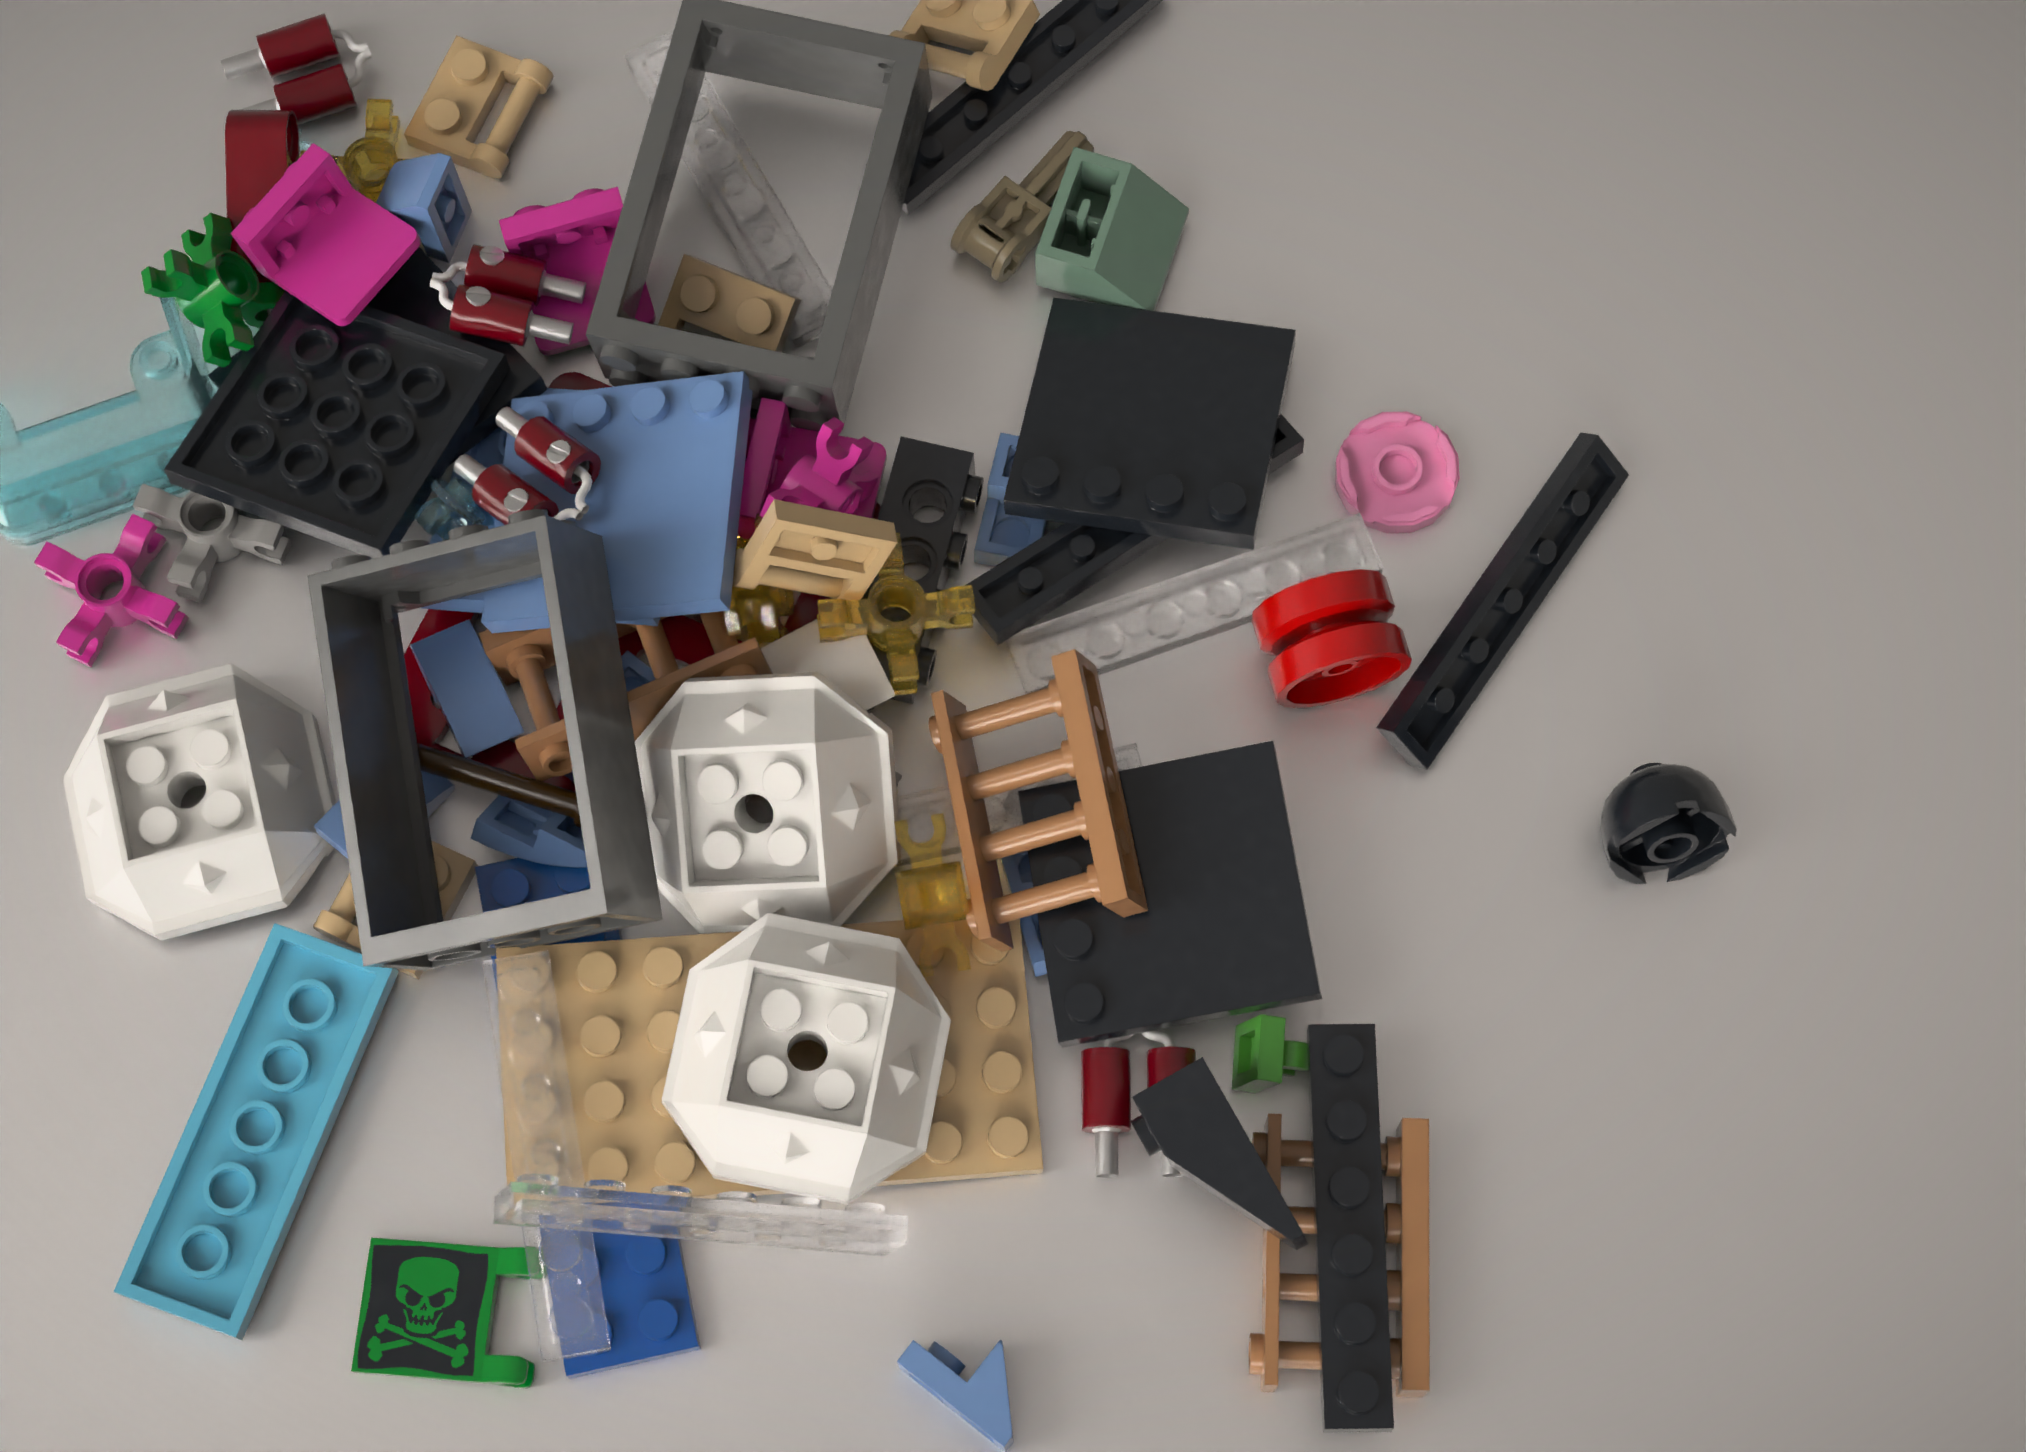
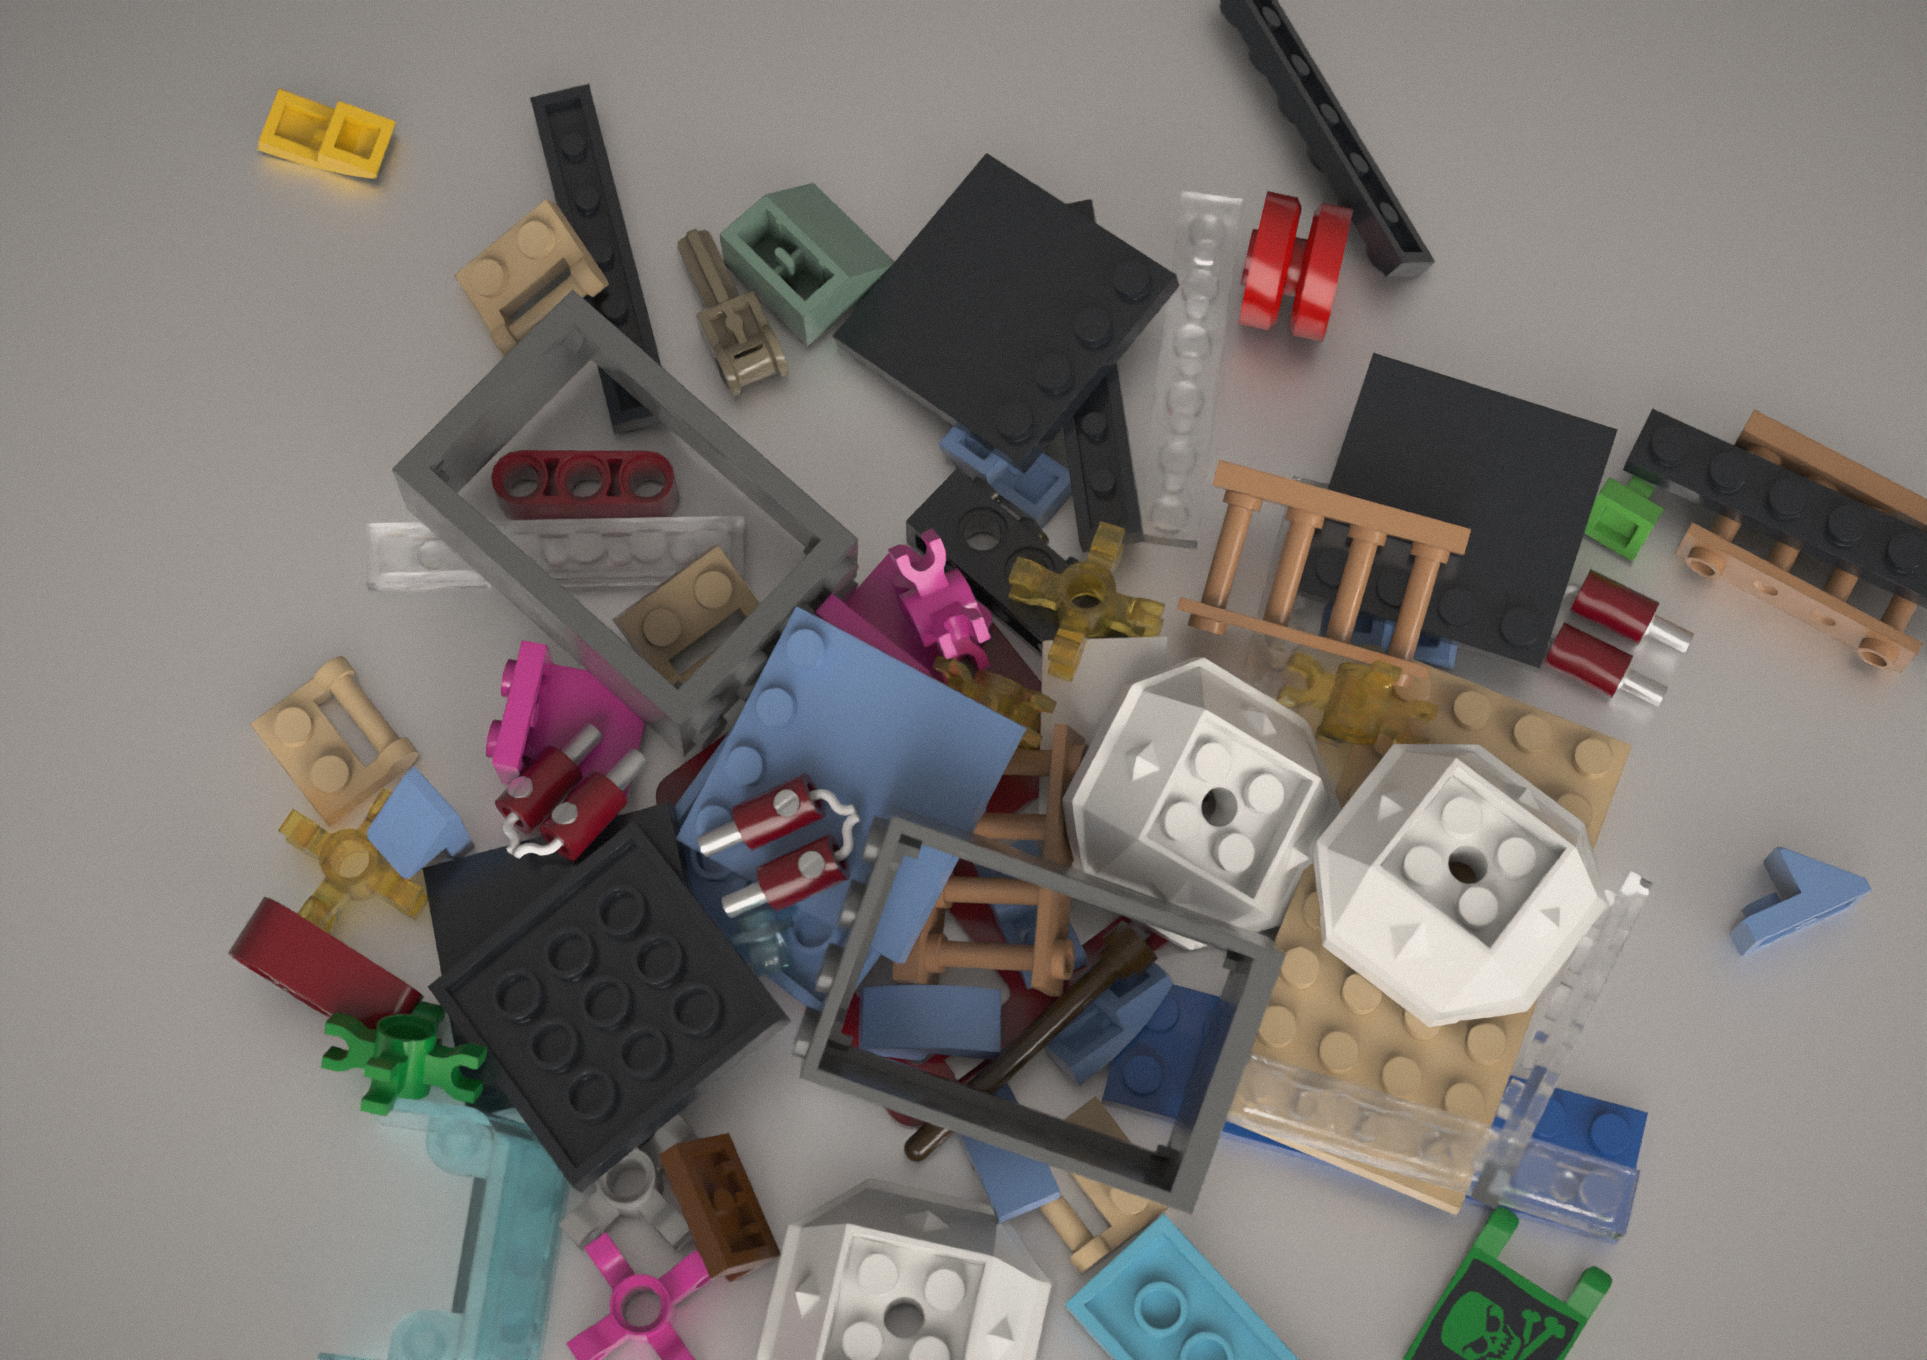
camera: 65 degrees left, 0 degrees up
dark red piece [220,13,372,125] -> none
dark pink bracket [231,143,421,326] -> none
tan plate [732,499,898,608] -> none
black slope [1130,1057,1308,1250] -> none
bright pink tile [1335,411,1460,533] -> none
black cylinder [1600,763,1737,884] -> none
none -> dark red beam [491,450,679,525]
none -> reddish brown bracket [659,1133,781,1282]

